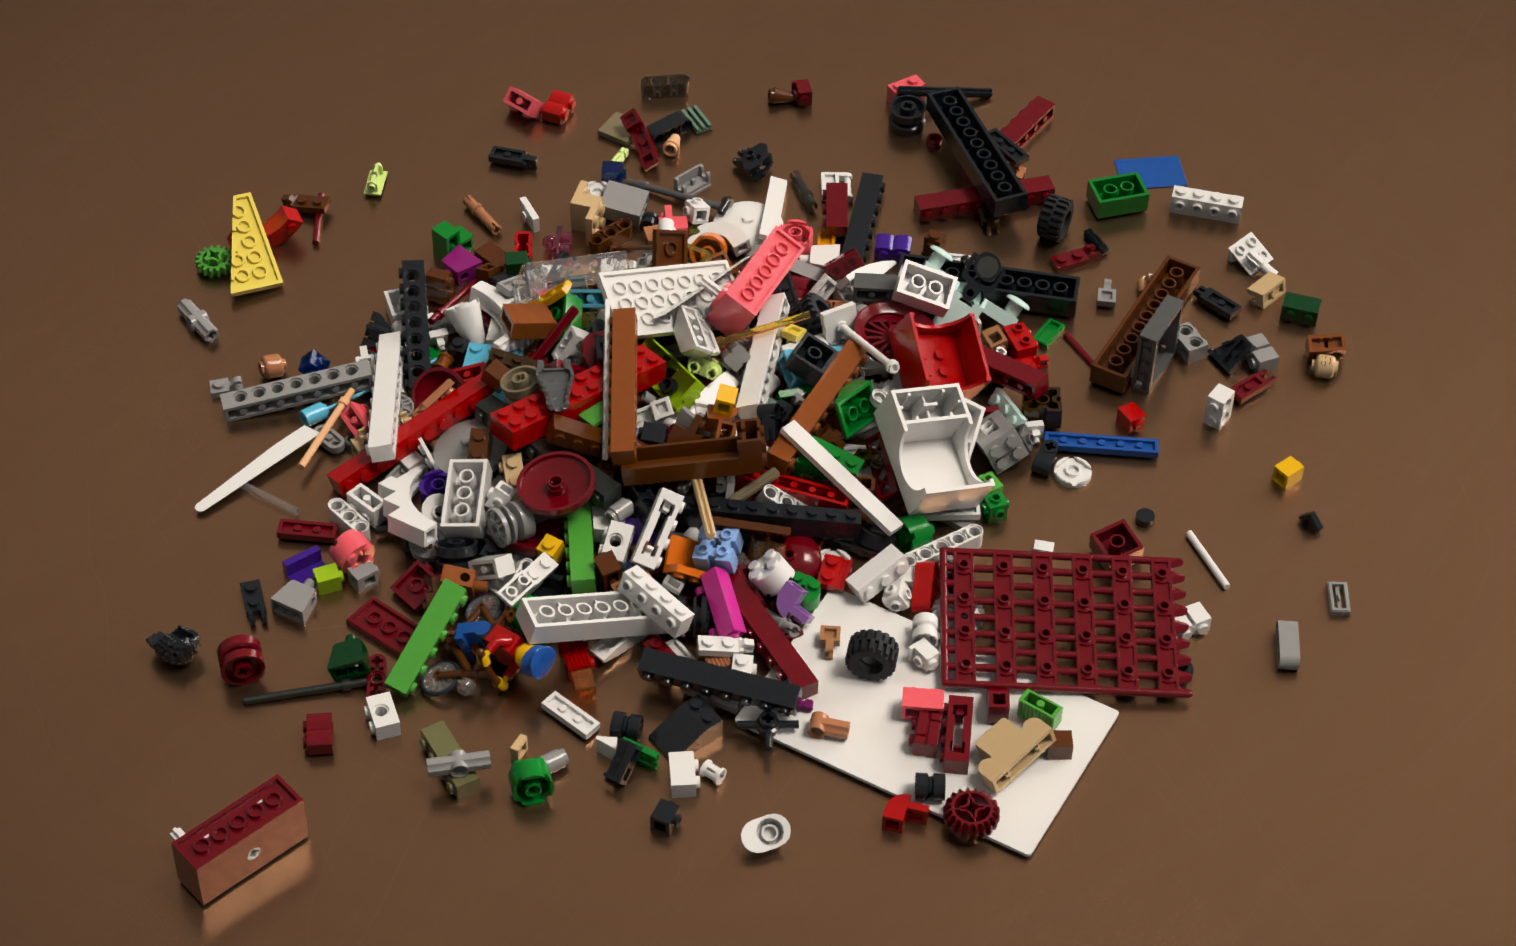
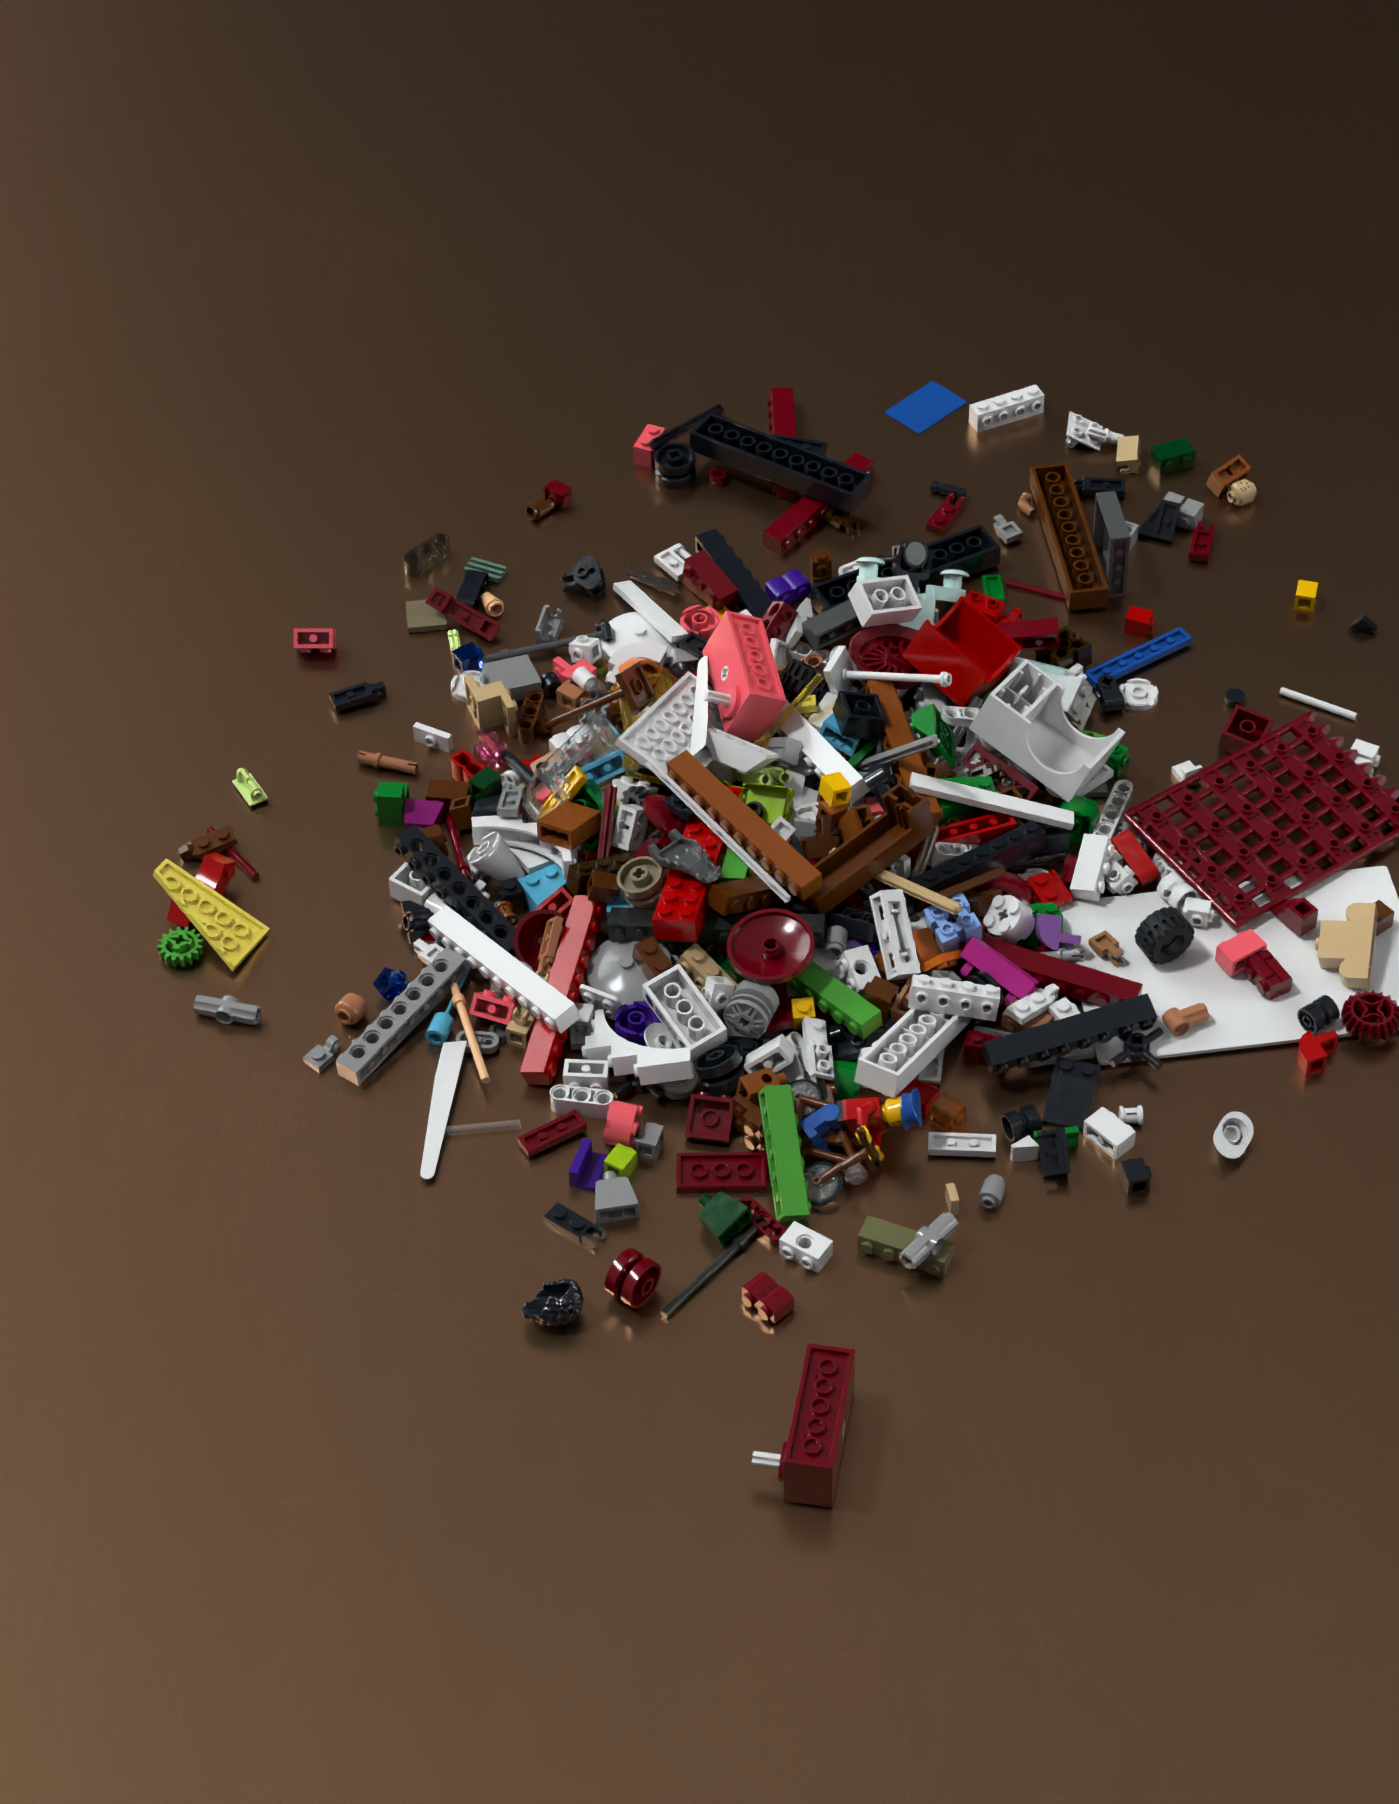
camera: 35 degrees left, 0 degrees up
green brick [508,757,554,806] -> none
red brick [541,89,576,125] -> none
dark red brick [939,695,974,775] -> none
bright green brick [1017,689,1064,730] -> none
black tyre [1037,194,1074,242] -> none
green brick [1086,172,1150,219] -> none
white brick [1203,383,1235,430] -> none

